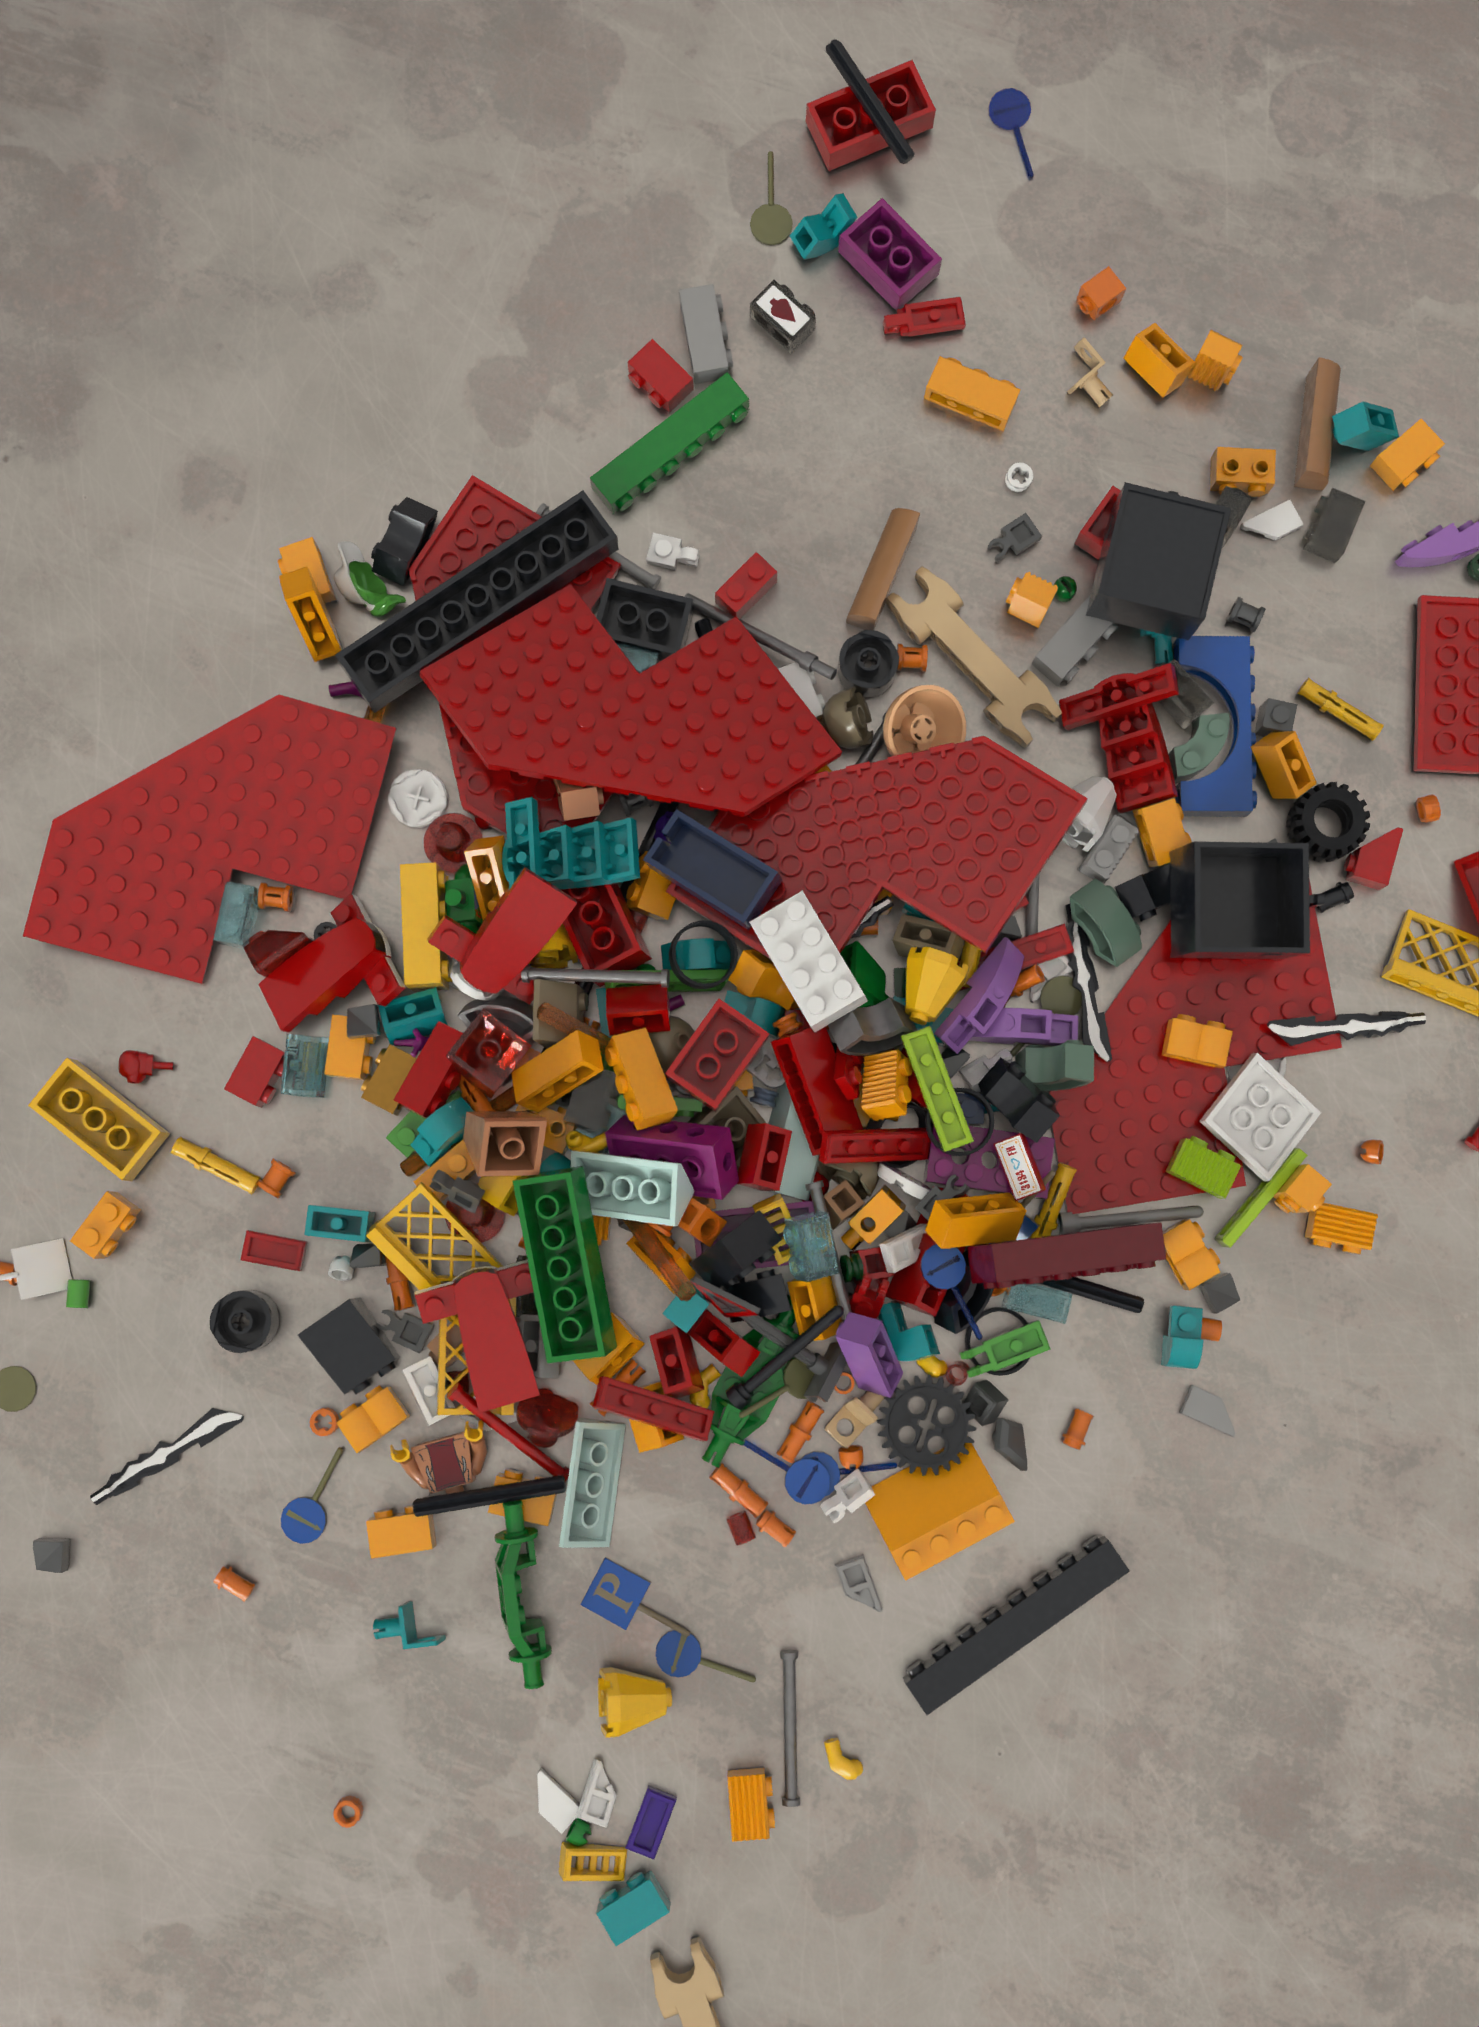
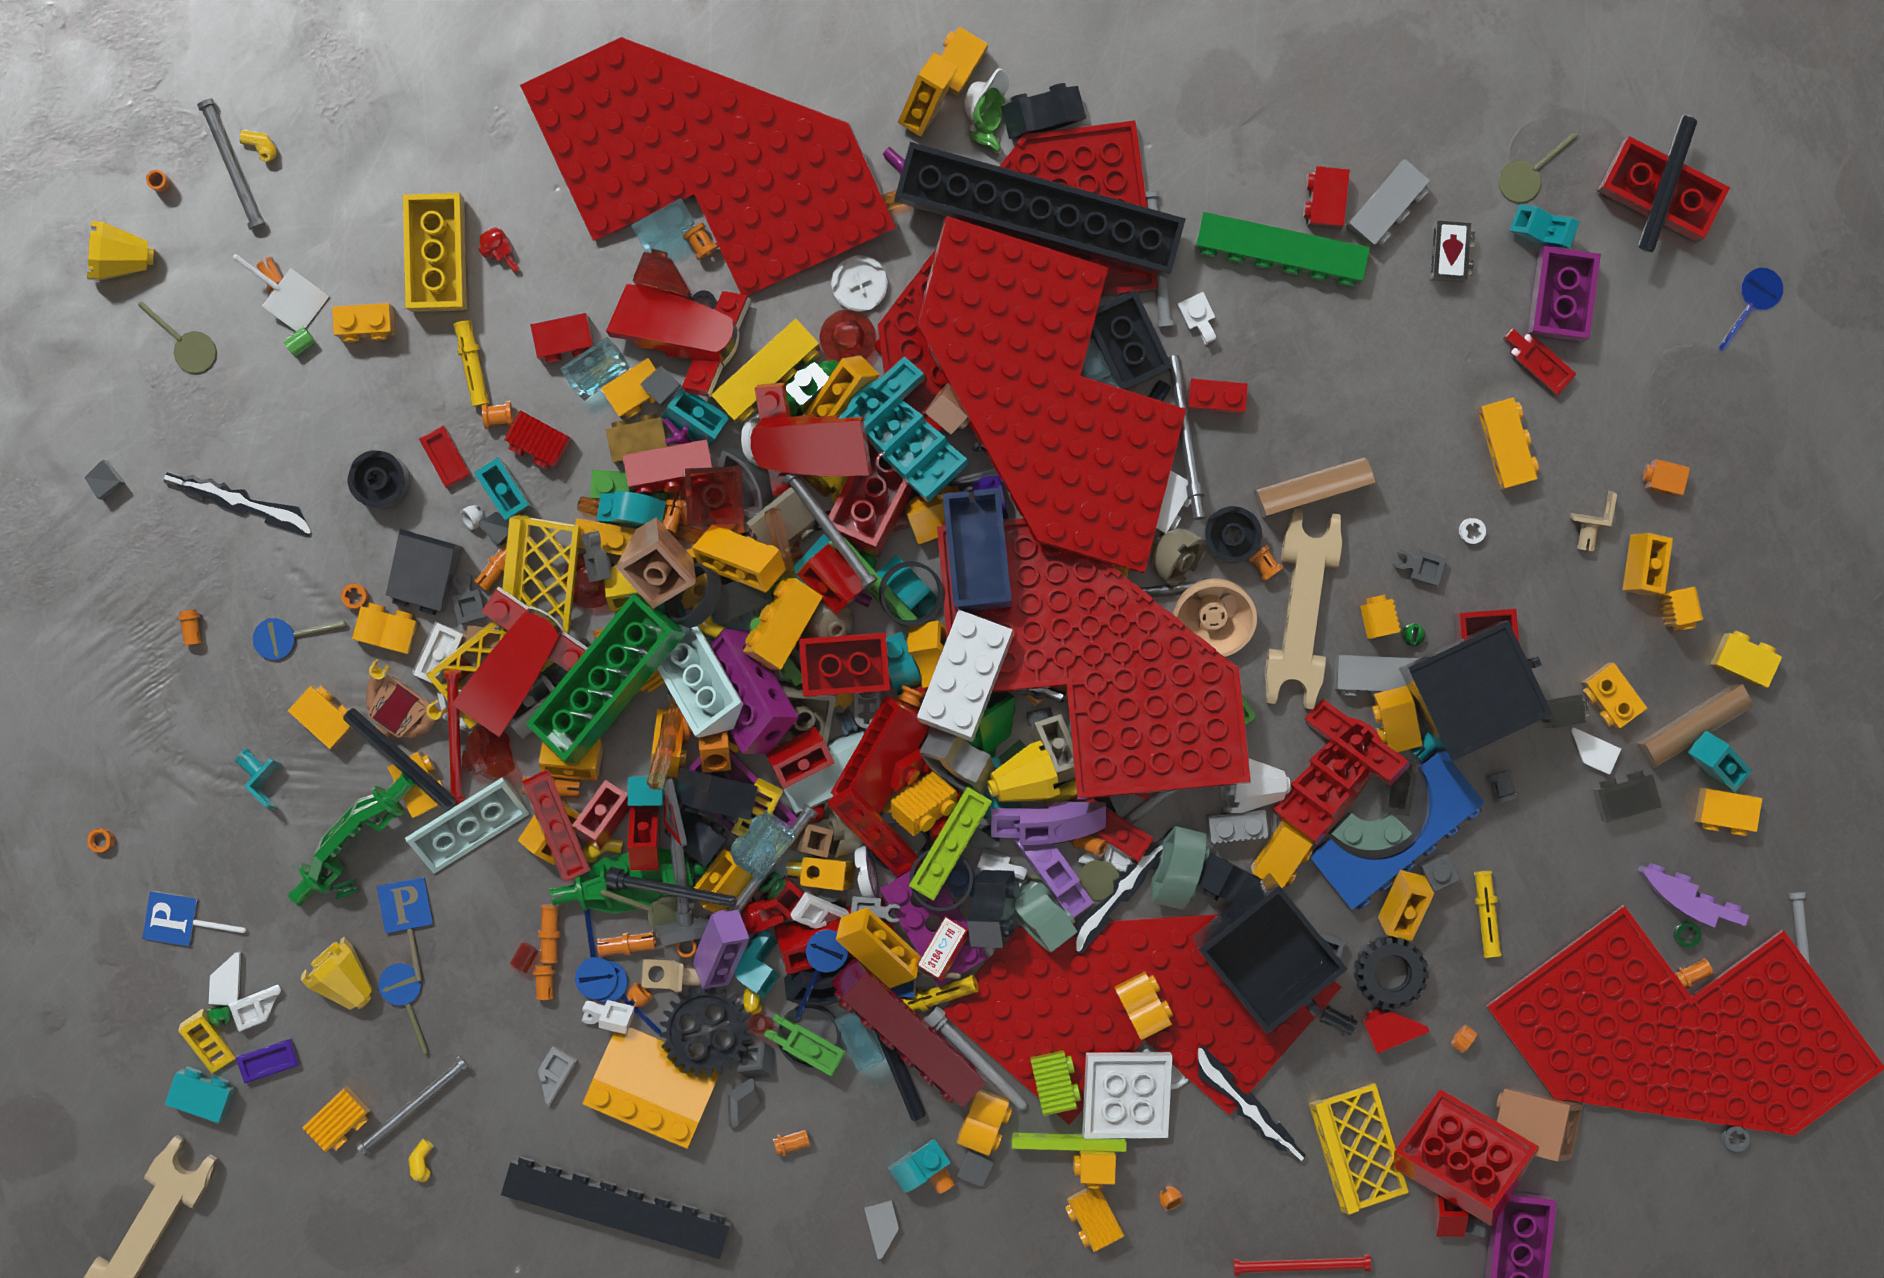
camera: 50 degrees right, 5 degrees up
none -> blue piece [142,891,246,946]
none -> dark green bush [331,878,360,900]
none -> red brick [504,410,572,470]
none -> black tyre [665,563,721,628]
none -> dark grey axle [1026,707,1053,726]
none -> light orange brick [1372,685,1423,753]
none -> yellow brick [1710,631,1782,688]

